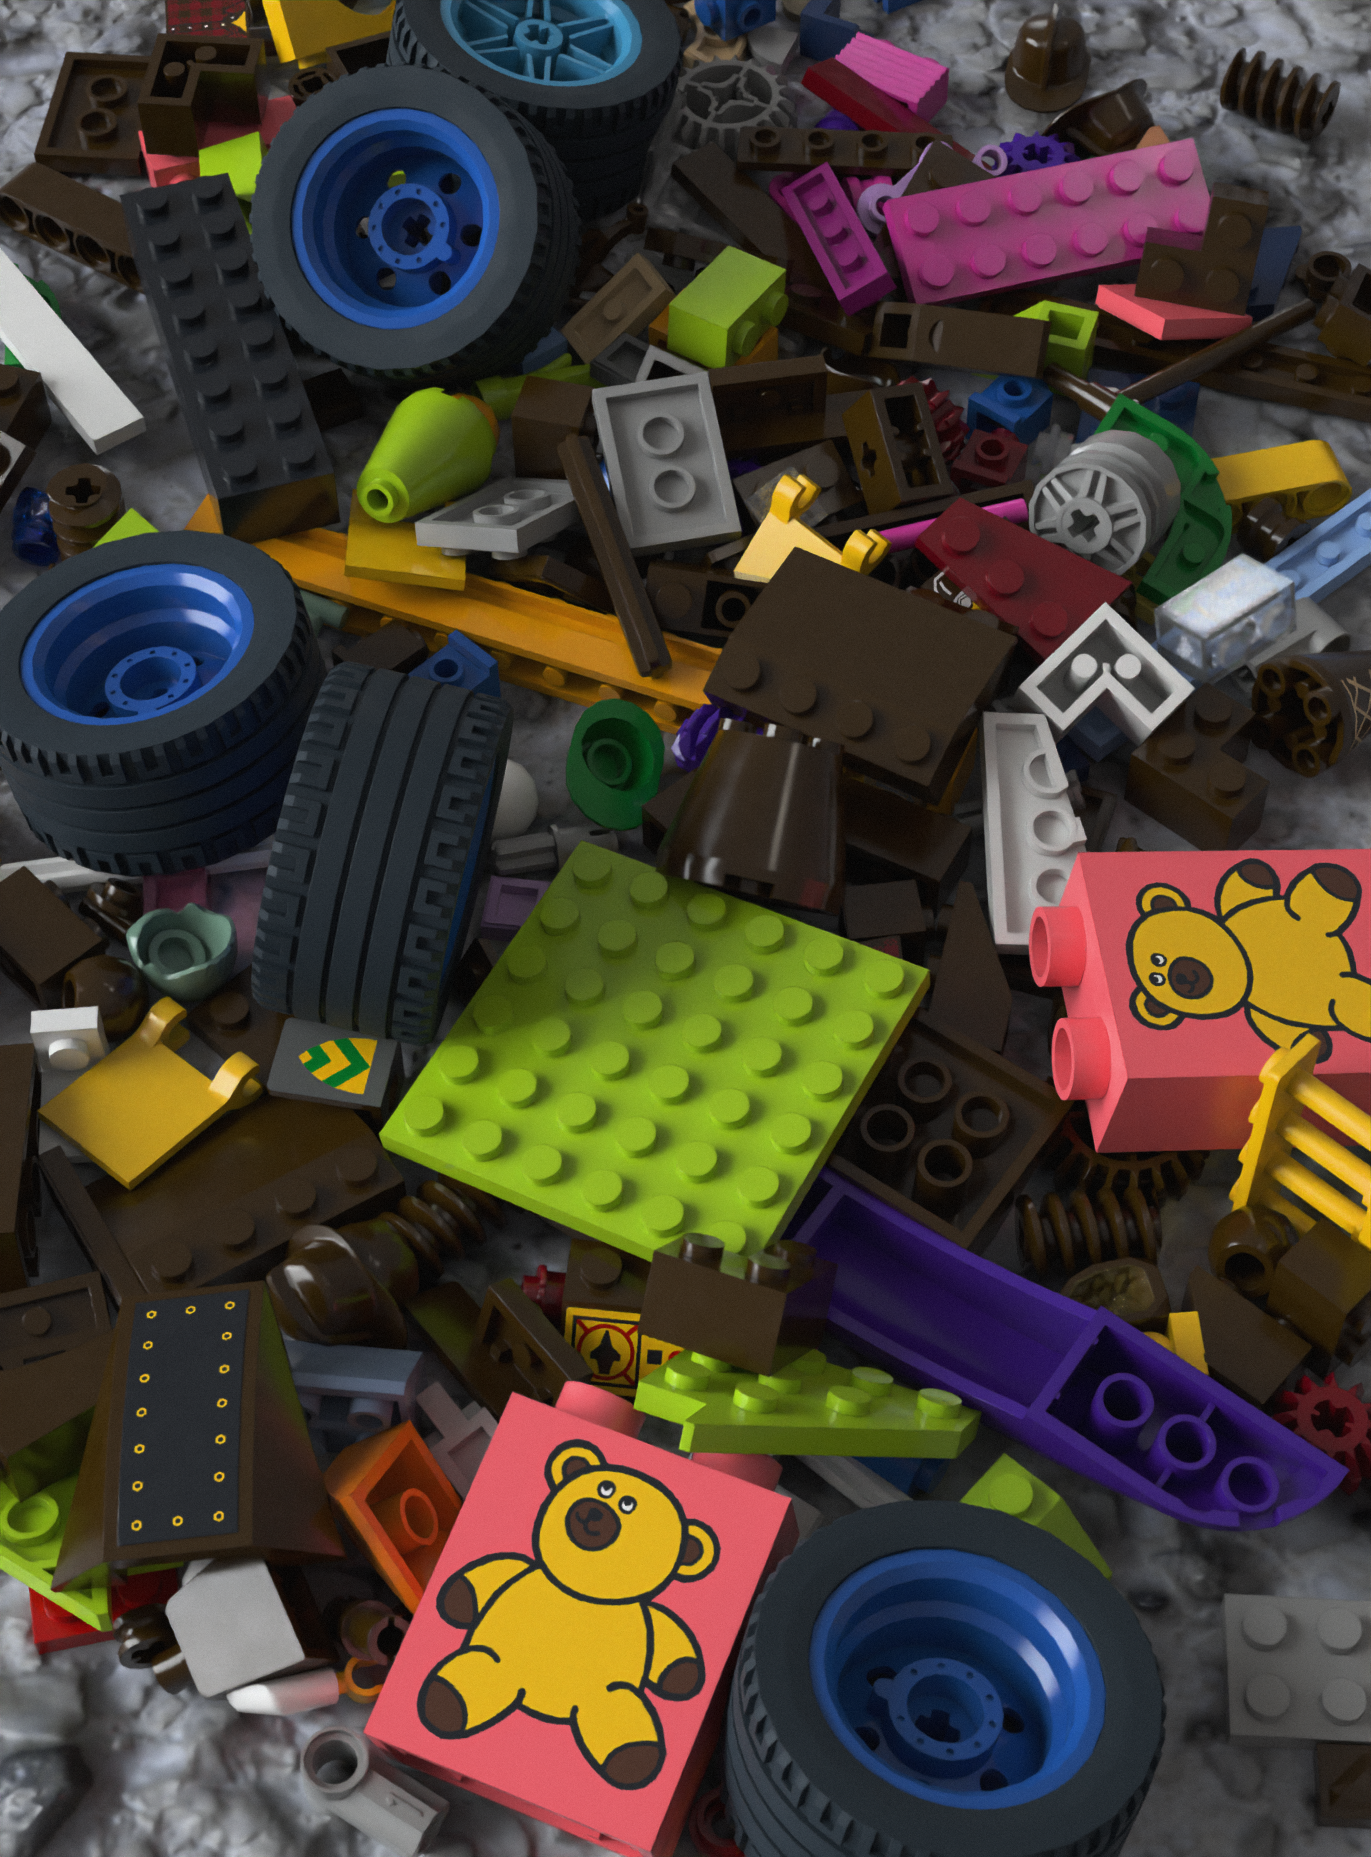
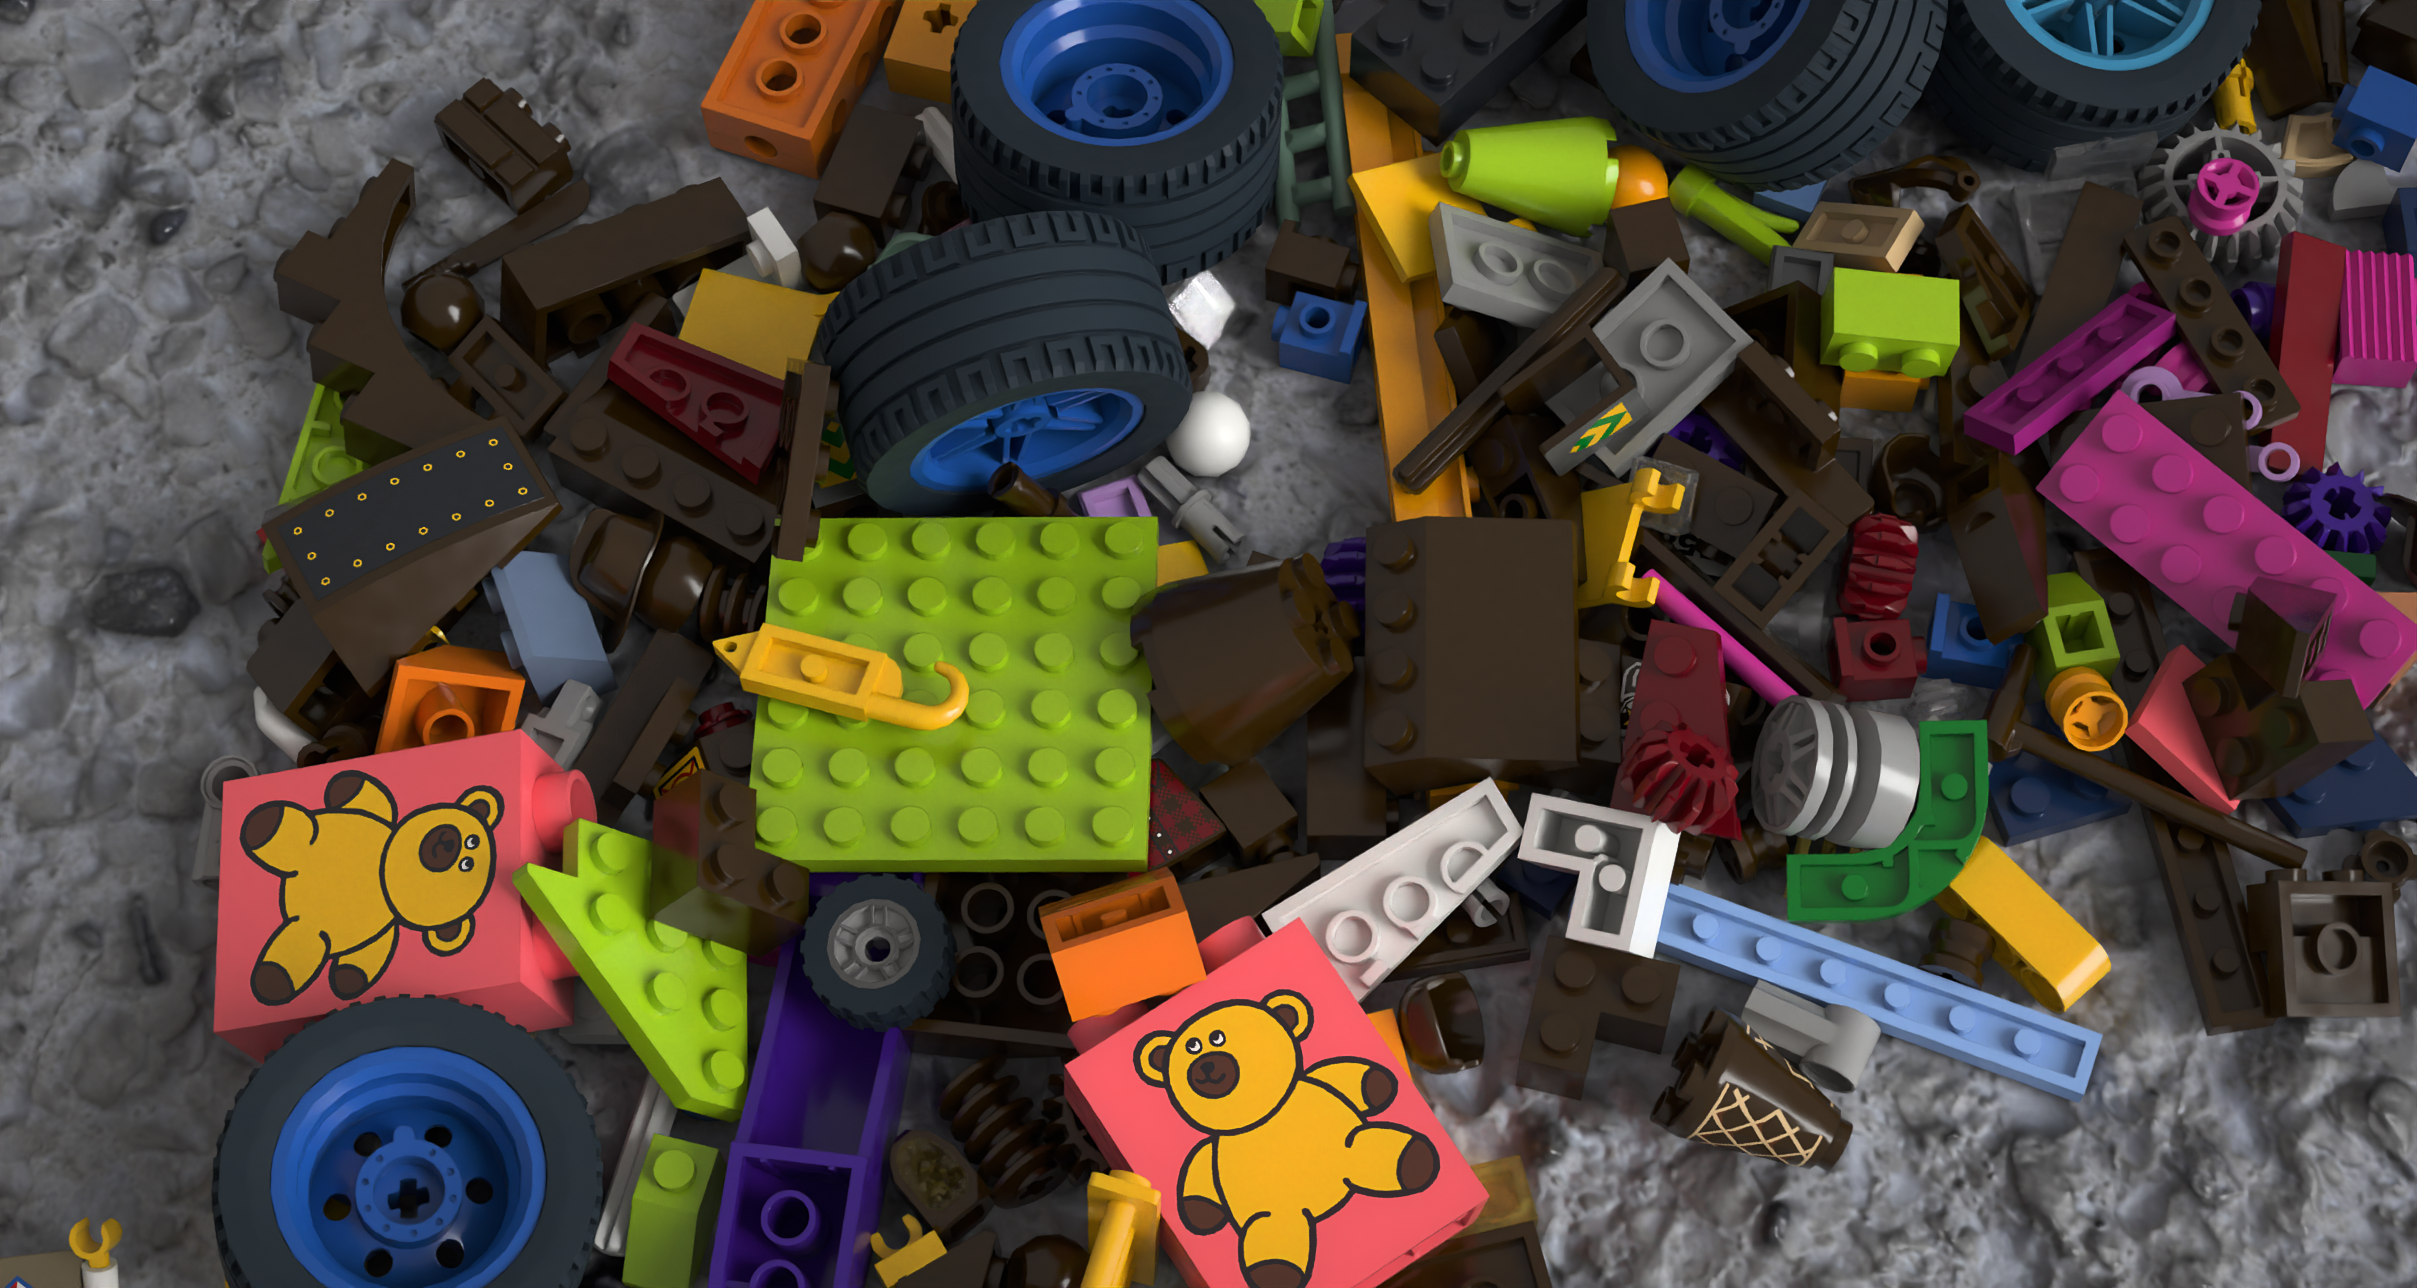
camera: 65 degrees right, 10 degrees up
green piece [566,698,665,831] -> none
clear brick [1154,553,1297,685] -> none
none -> dark red wing [607,321,784,486]
none -> yellow plate [713,622,969,731]
none -> dark brown plate [771,358,840,562]
none -> black wheel [800,873,958,1032]
none -> dark brown pin [987,462,1080,517]
none -> orange slope [1038,866,1207,1022]
none -> dark brown piece [1497,323,1650,476]
none -> dark red gear [1620,720,1739,836]
none -> light orange wheel [2045,666,2128,752]
none -> dark pink wheel [2187,157,2260,236]
none -> dark brown slope [2228,576,2338,699]

